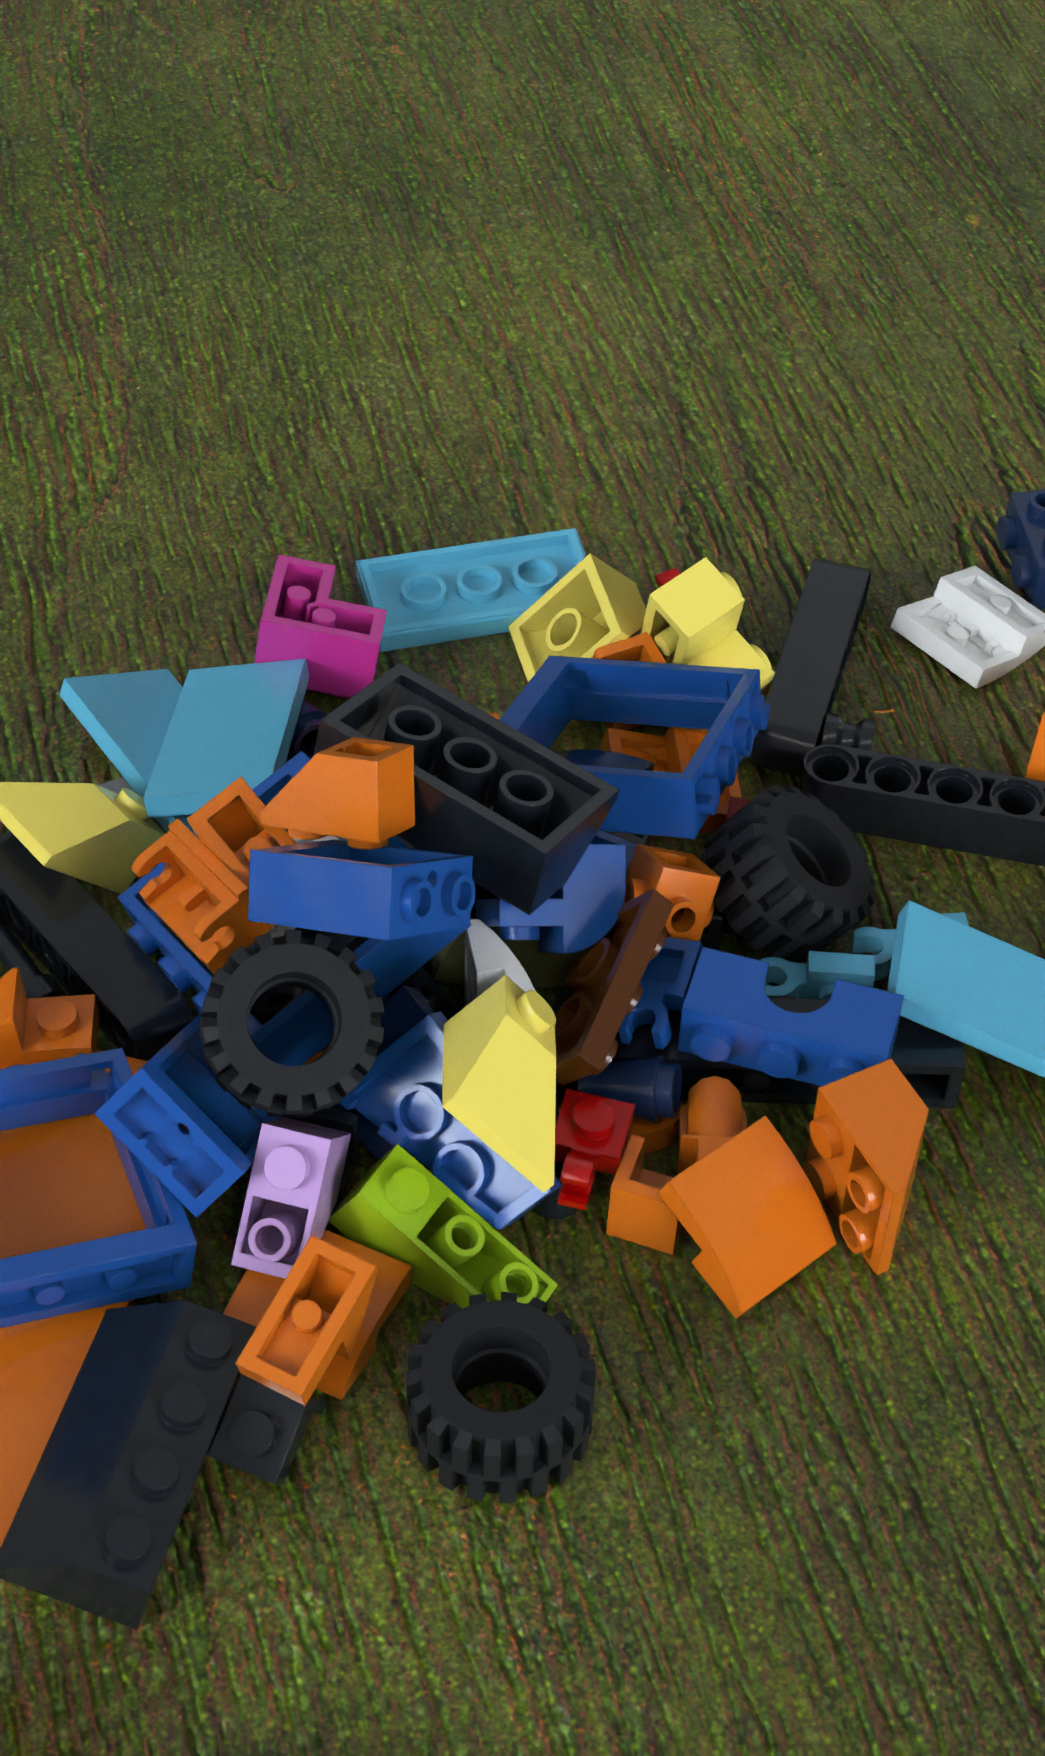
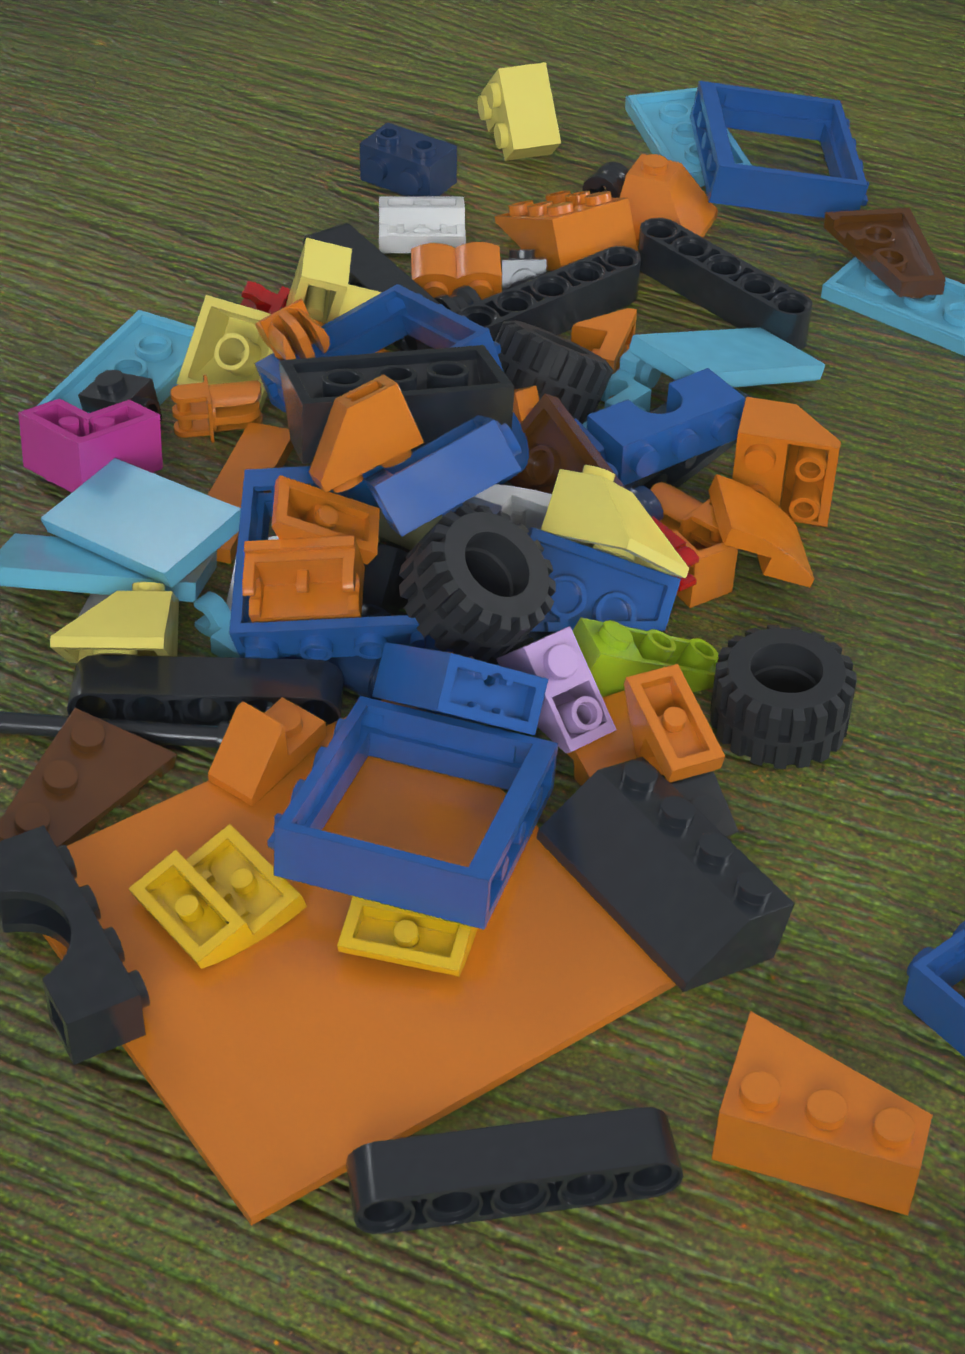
camera: 50 degrees left, 5 degrees down
none -> black bracket [78,370,162,422]
none -> orange arm [170,375,263,443]
none -> orange arm [255,299,330,360]
none -> orange brick [411,242,502,300]
none -> bracket [500,249,547,292]
none -> orange slope [571,308,637,399]

